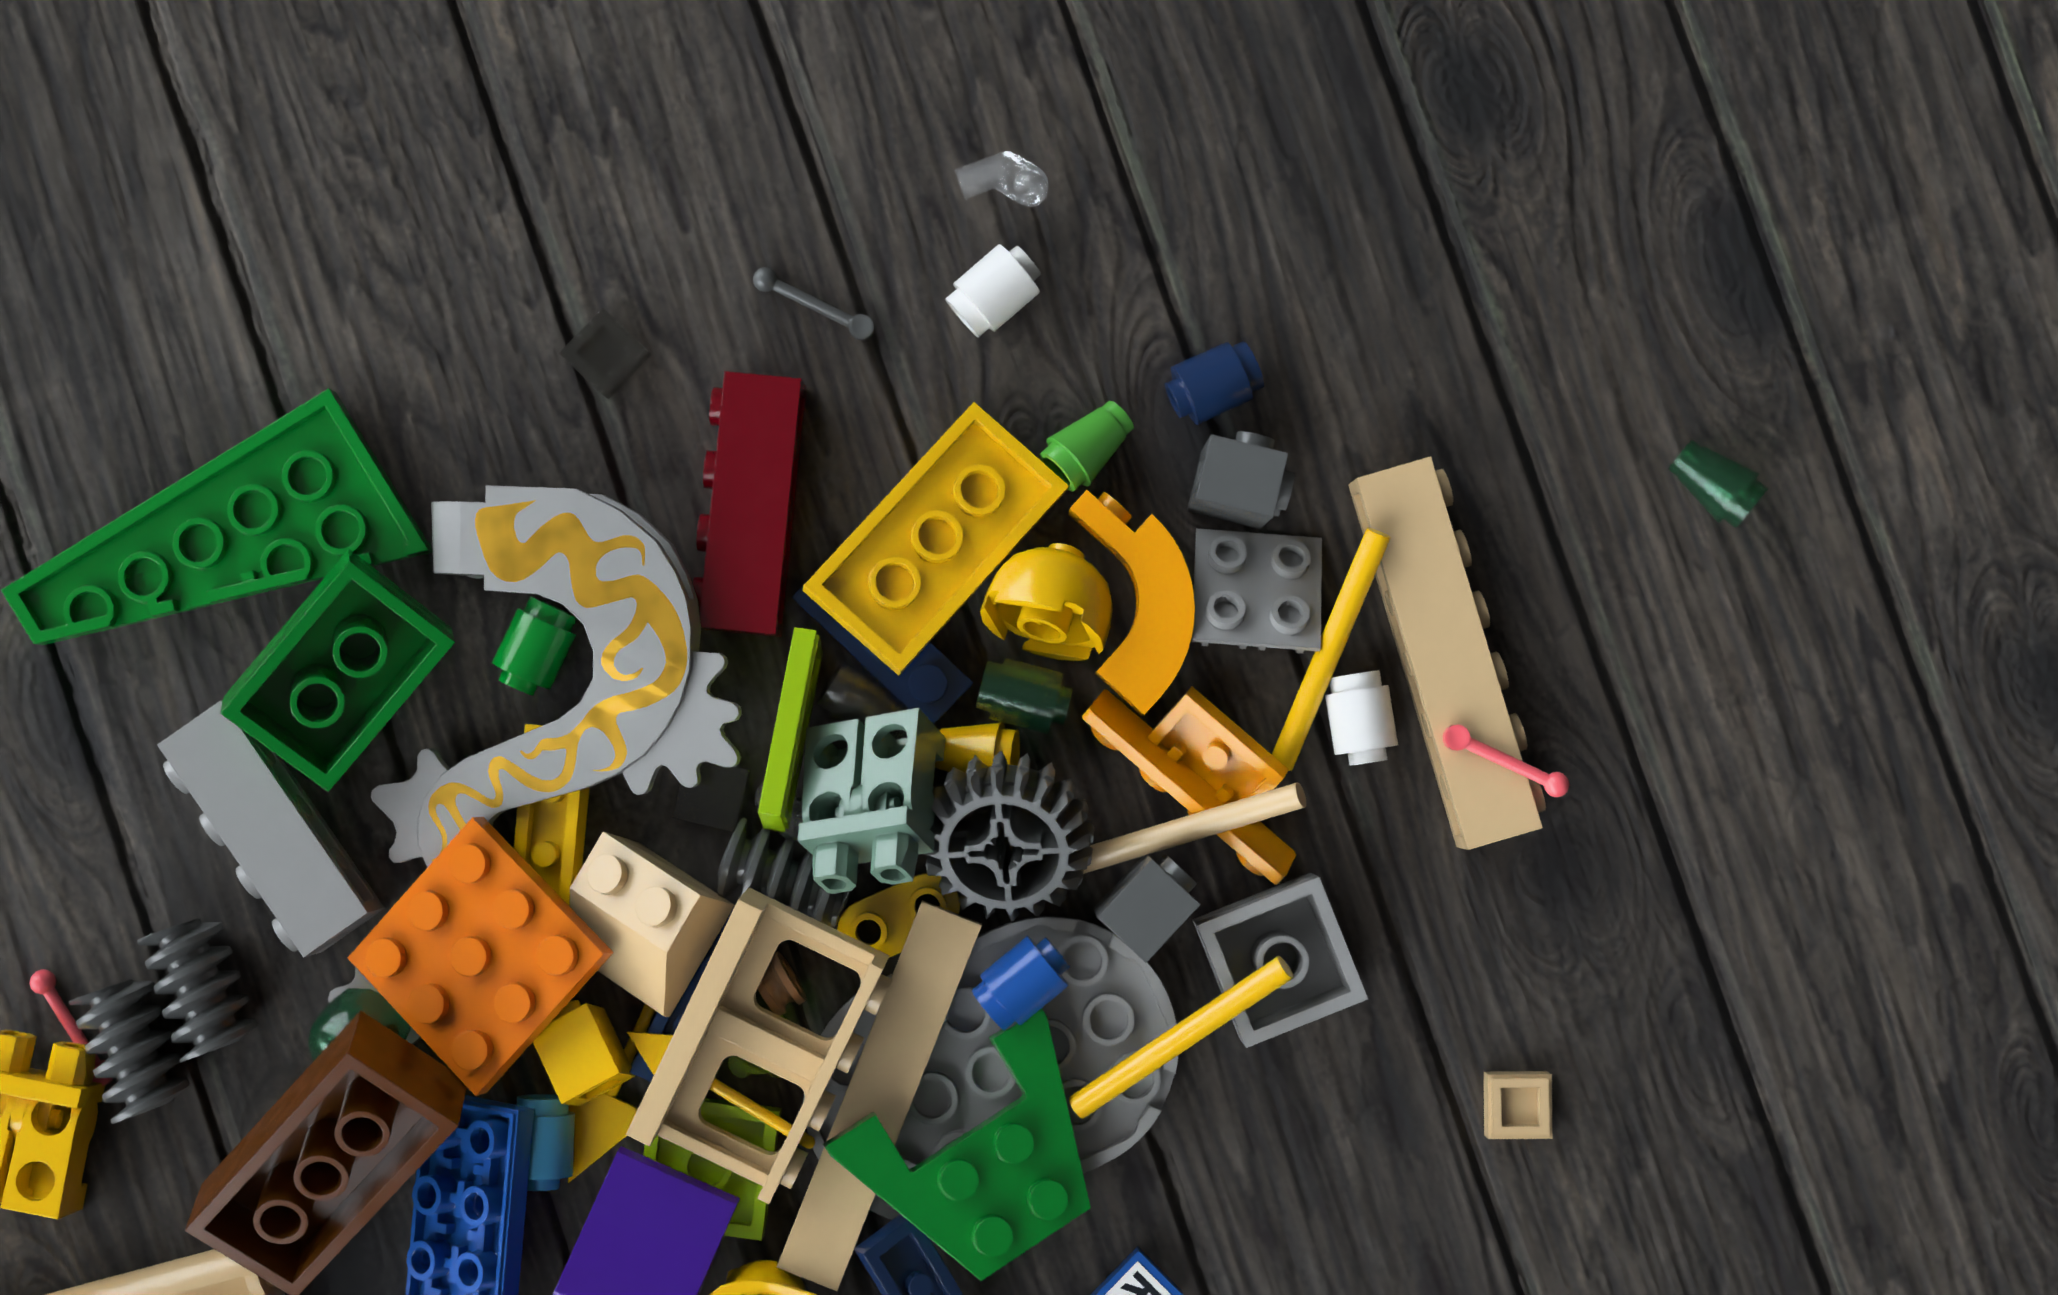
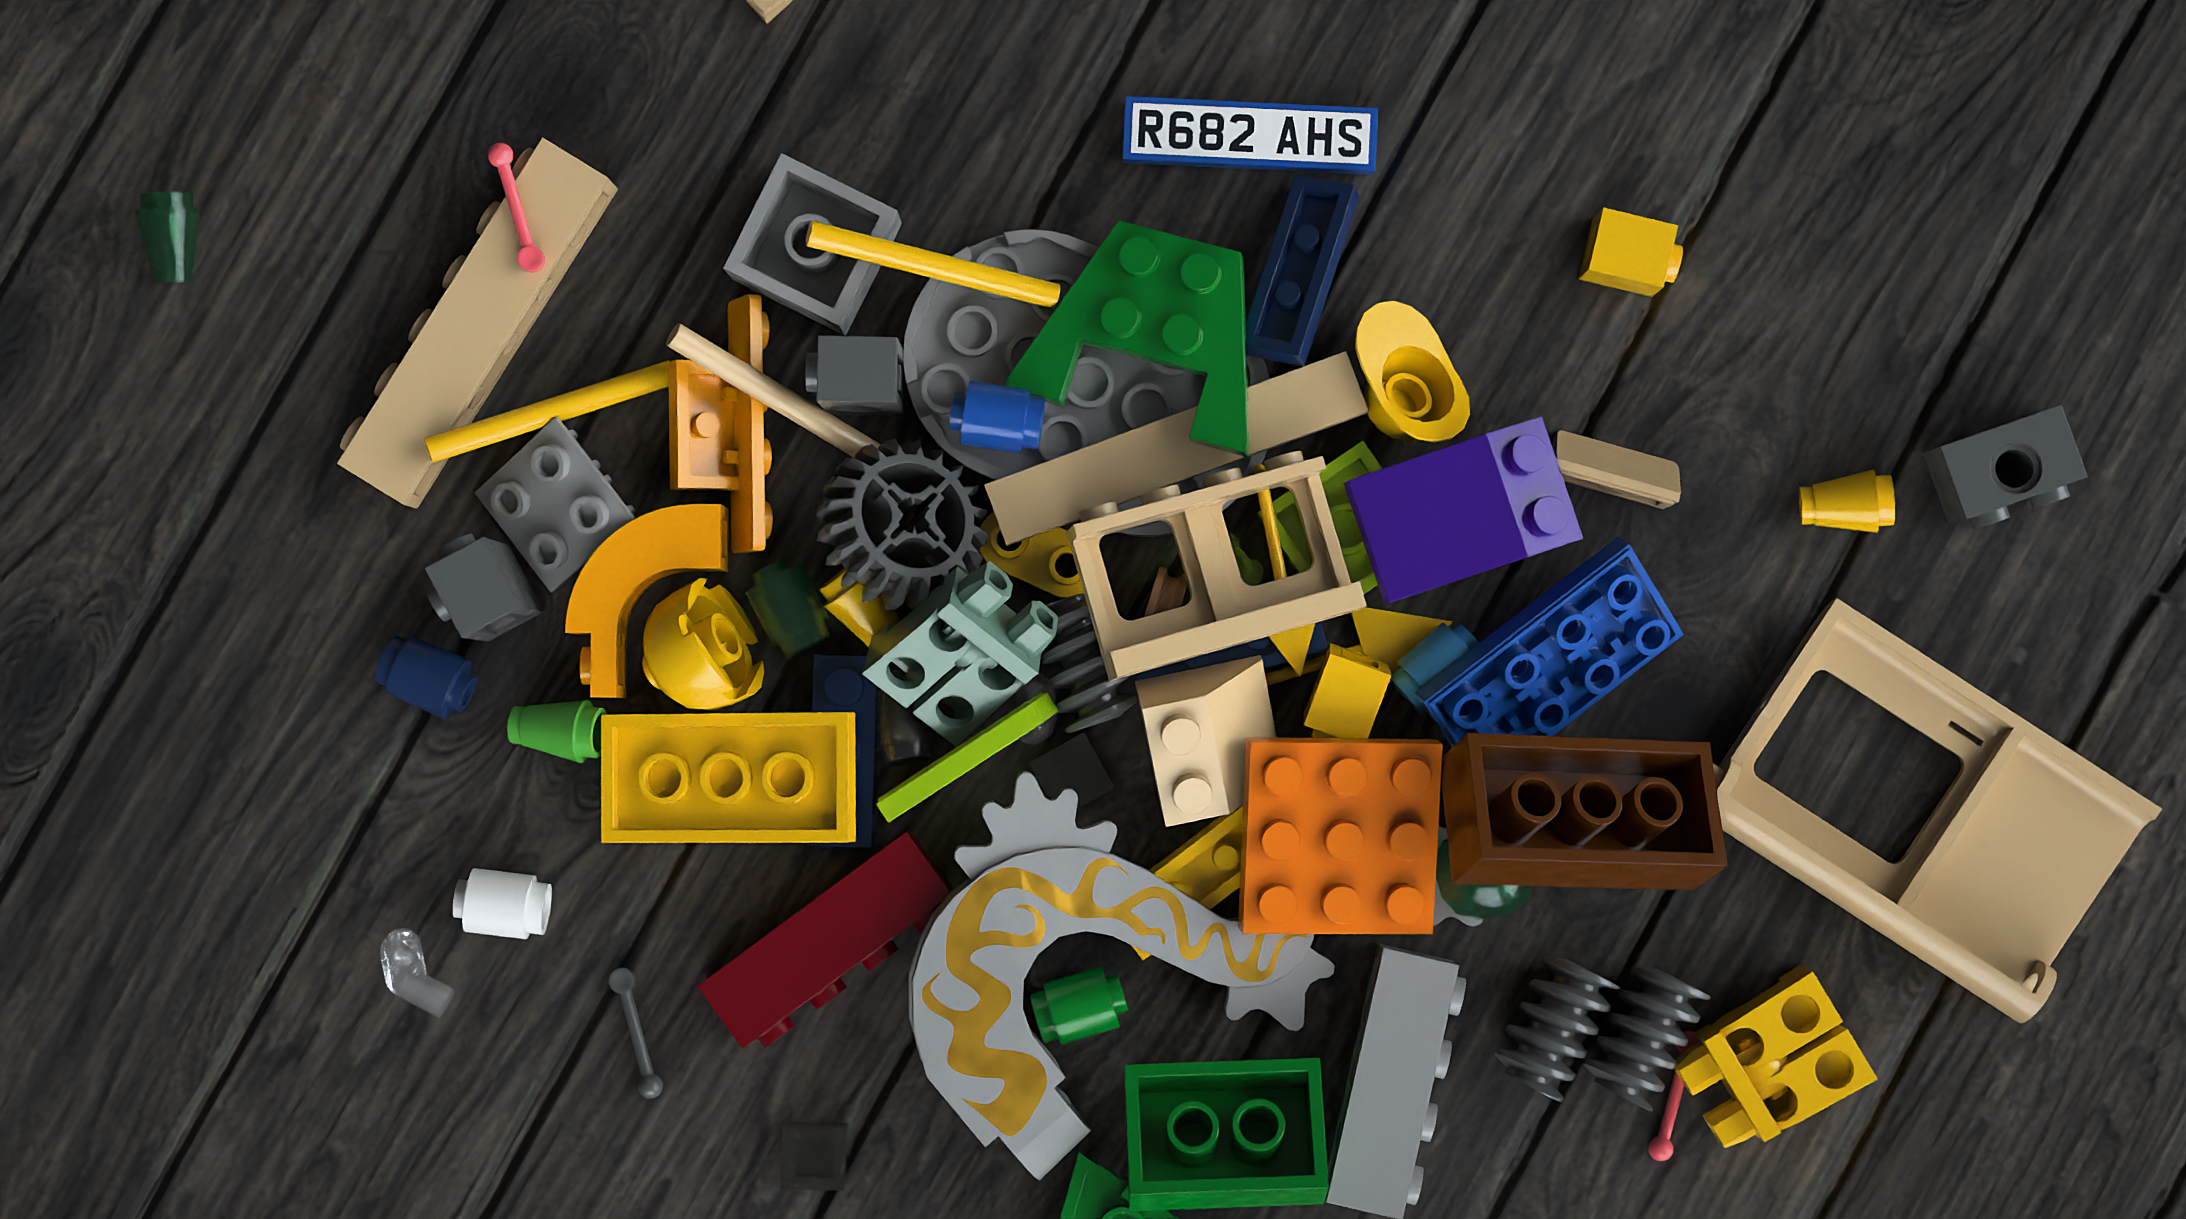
camera: 130 degrees left, 0 degrees up
white brick [1325,670,1398,766] -> none

